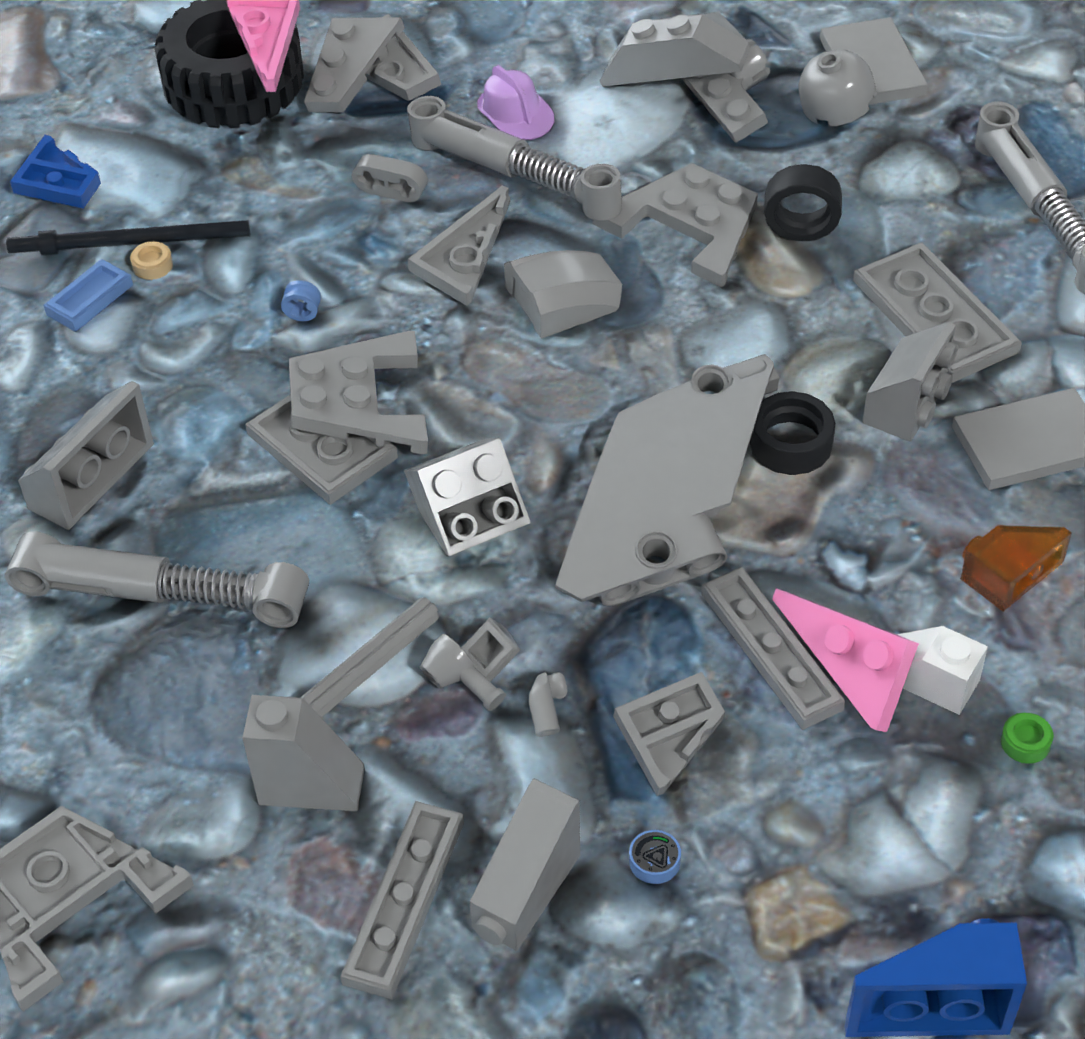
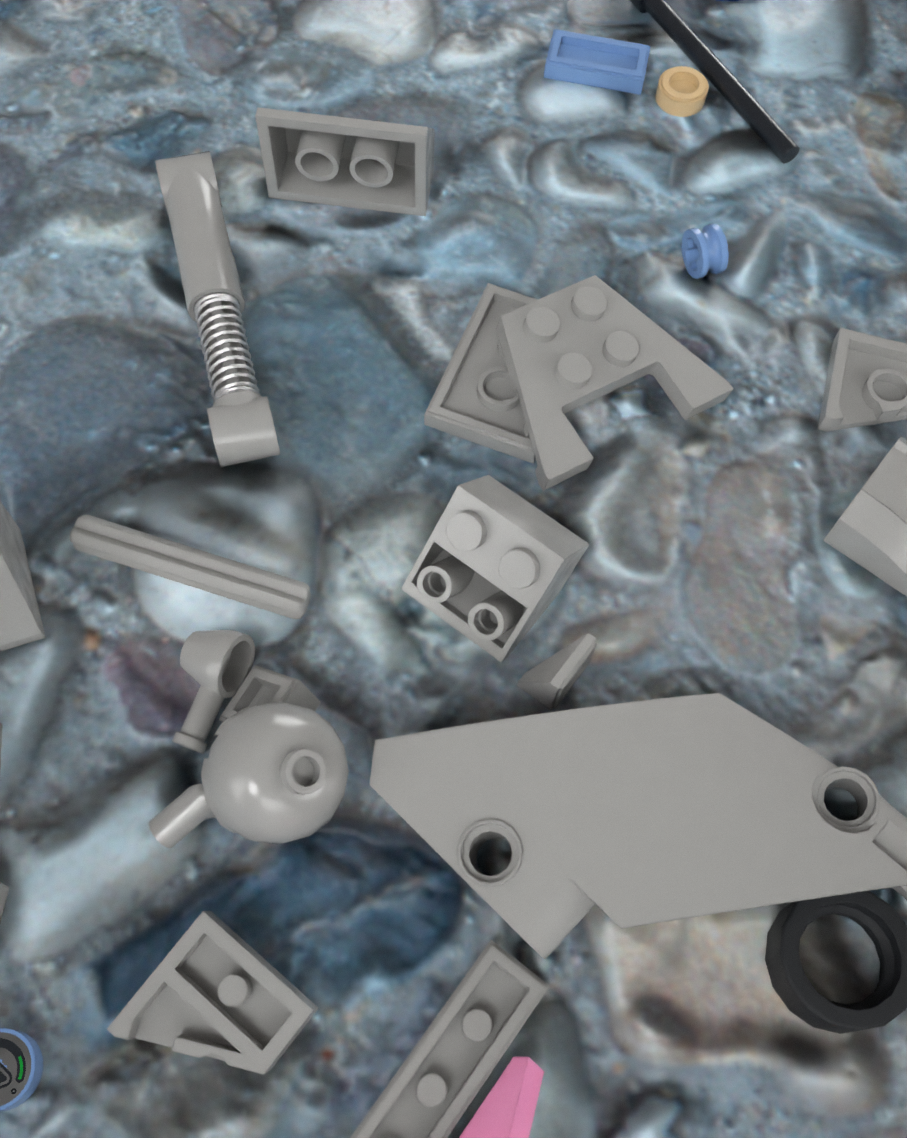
camera: 60 degrees right, 15 degrees up
none -> light grey cylinder [201,702,349,845]
none -> light grey slope [517,633,597,710]

